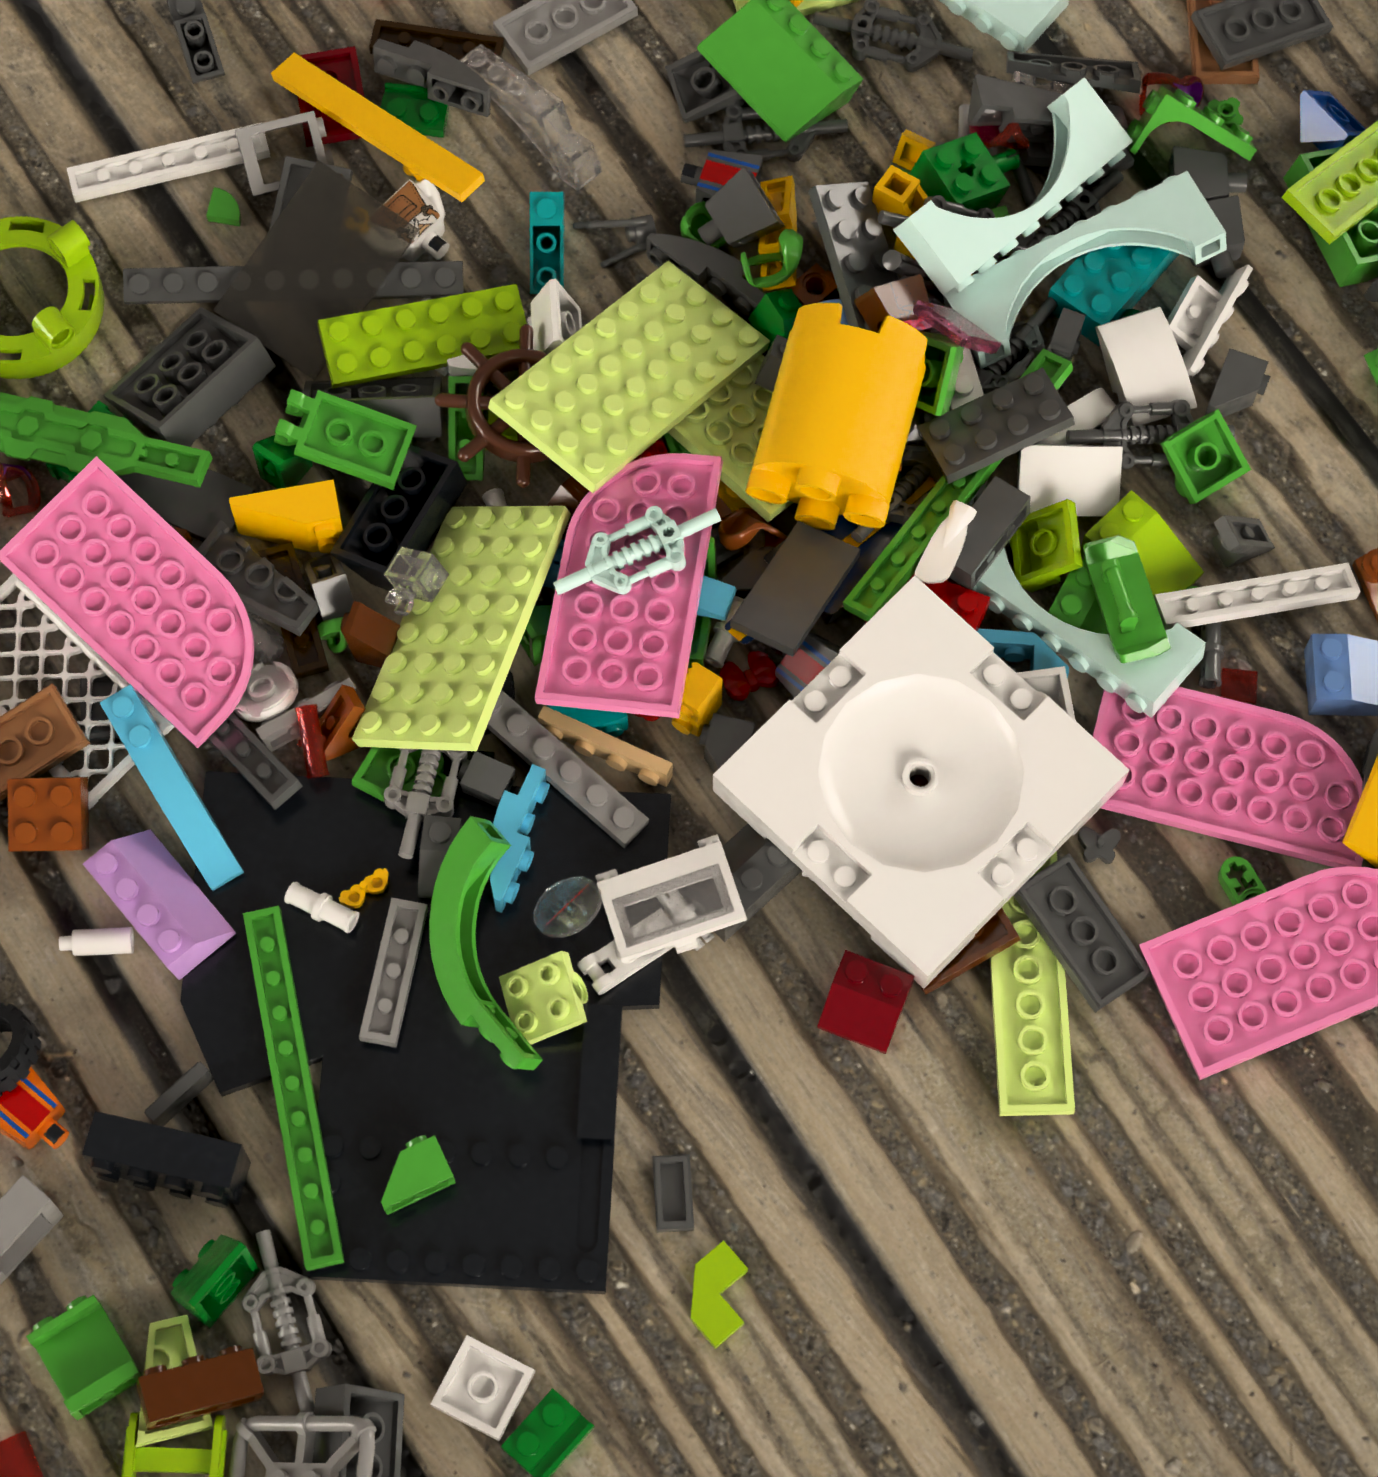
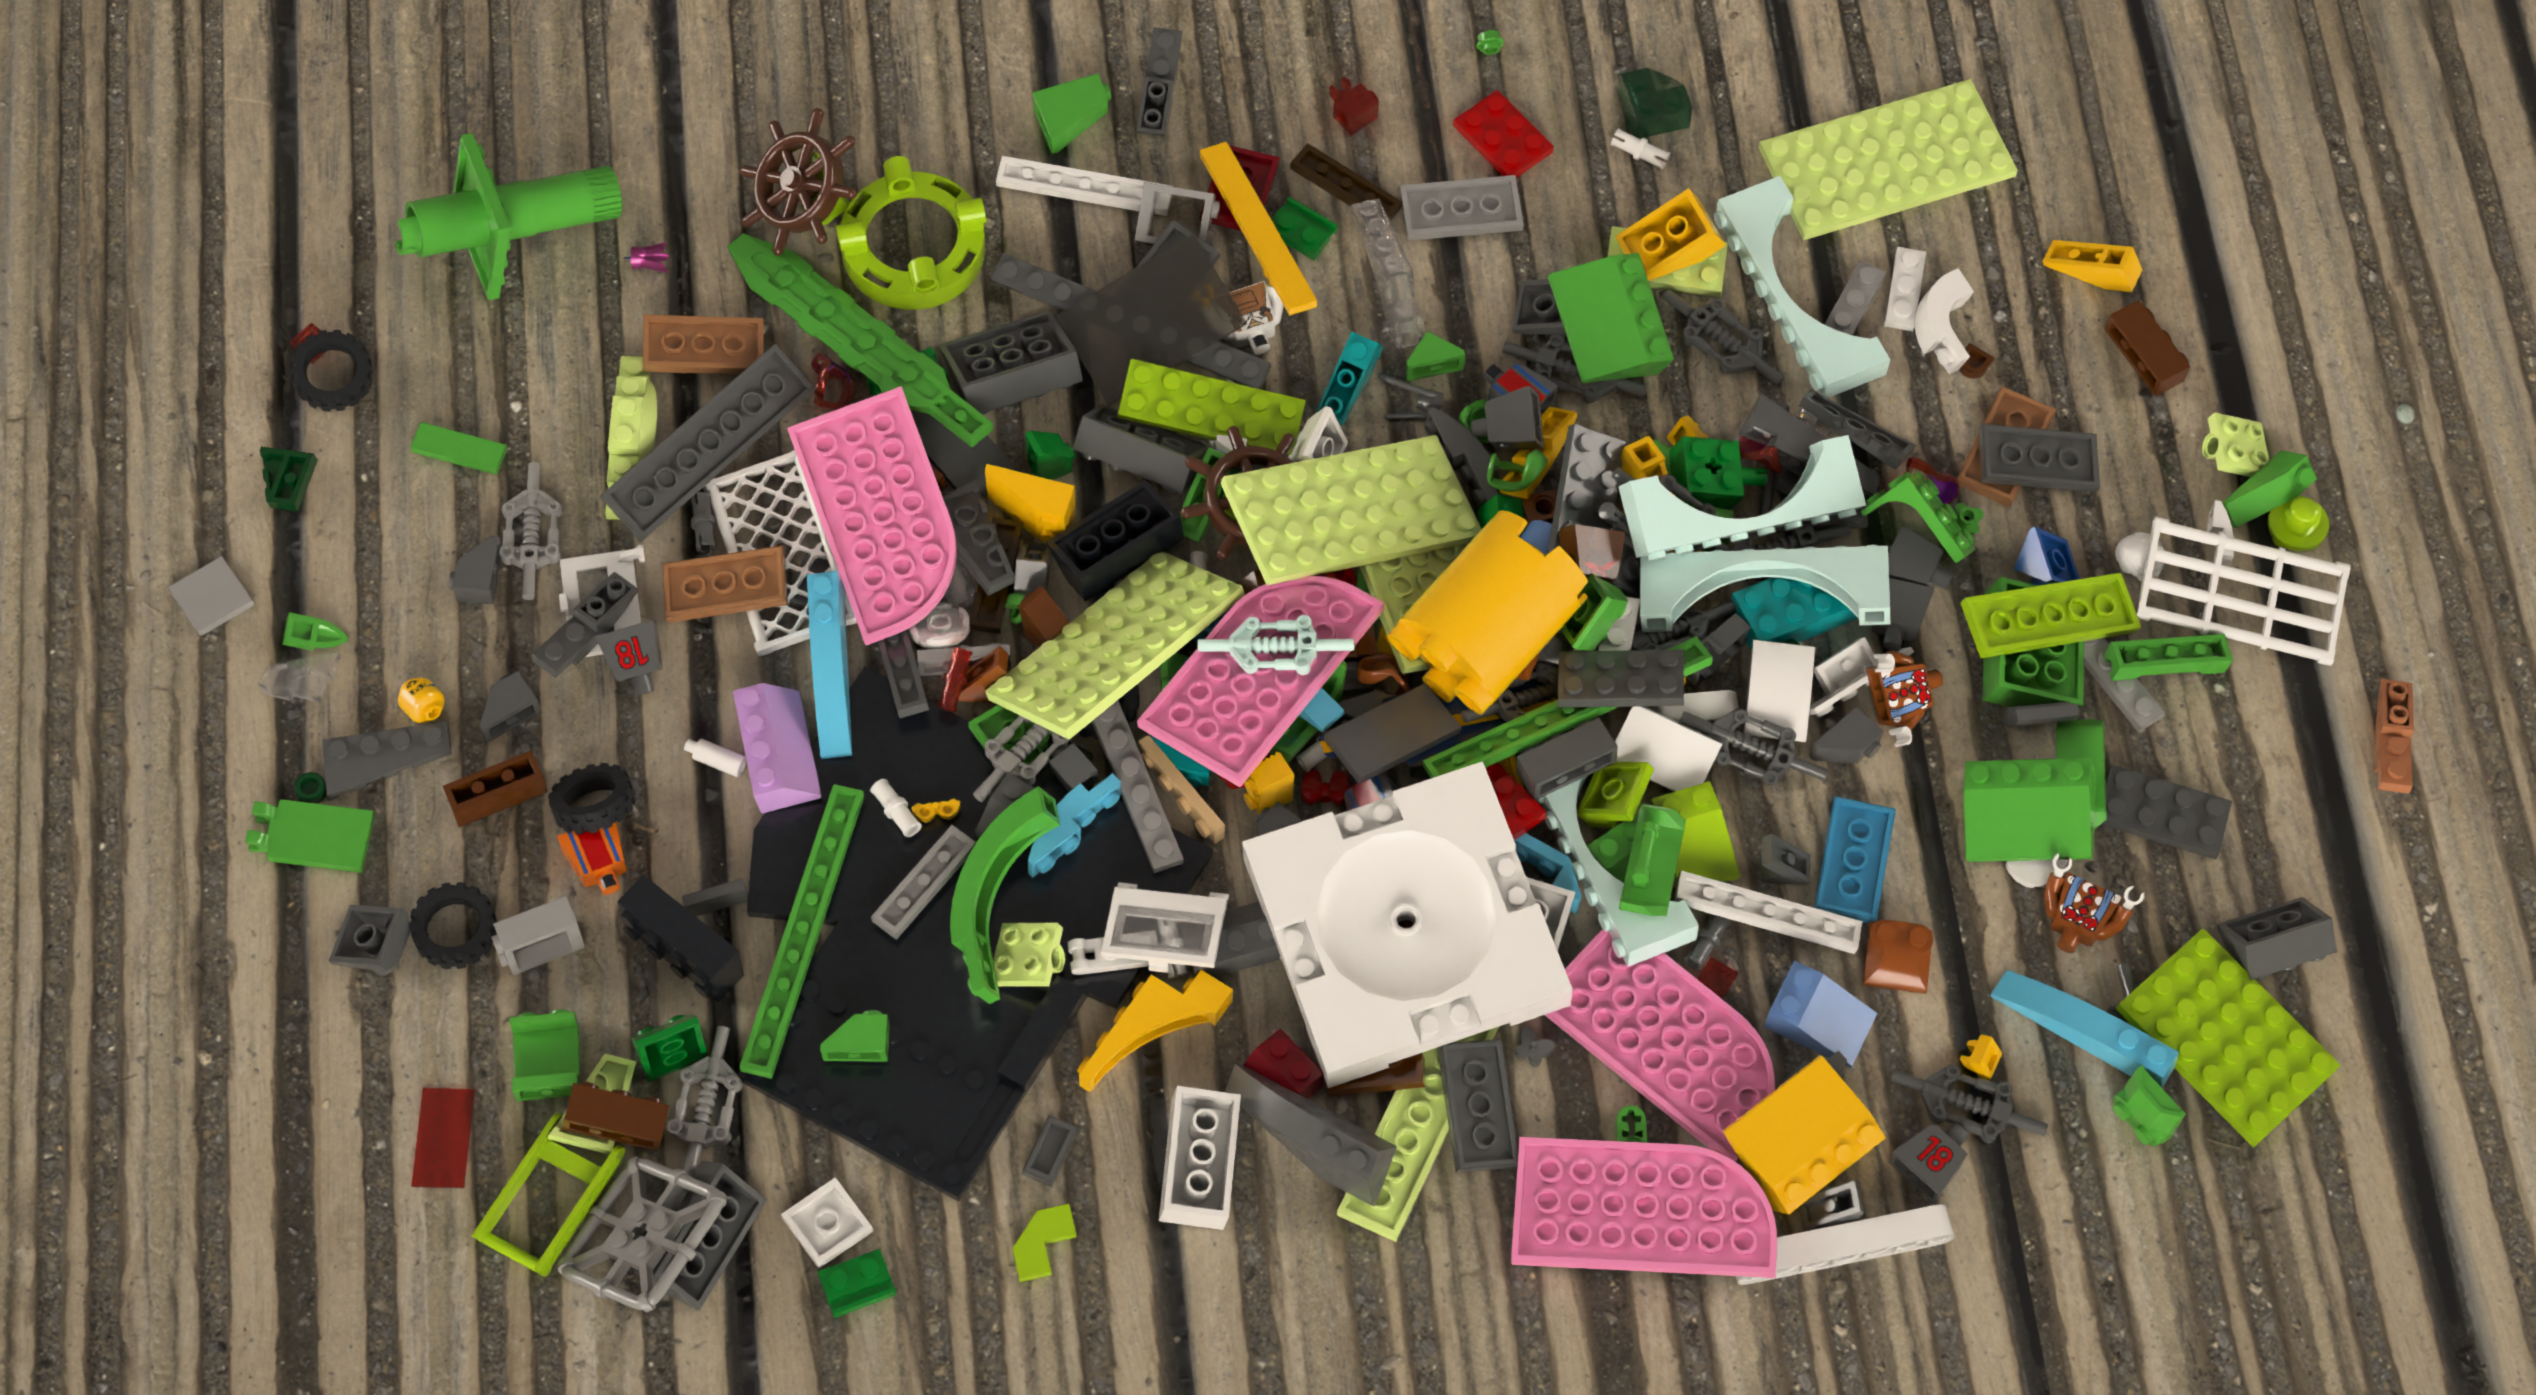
camera: 25 degrees right, 5 degrees down
dark orange brick [7,777,89,852] -> none
bright green tile [206,187,241,226] -> none
bright green tile [273,389,417,490] -> none
dark grey slope [373,39,490,118] -> none
clear brick [384,547,449,616] -> none
clear piece [534,877,602,938] -> none
clear pink tile [912,300,1002,354] -> none
white piece [915,500,977,584] -> none
bright green slope [1160,409,1251,505] -> none
none -> bright green slope [1032,73,1111,154]
none -> yellow arch [1077,970,1233,1092]
none -> white brick [1159,1086,1241,1230]
none -> dark grey wedge [1225,1063,1397,1206]
none -> bright green slope [1405,331,1465,382]
none -> dark azure tile [1814,796,1896,924]
none -> torso [1866,650,1943,747]

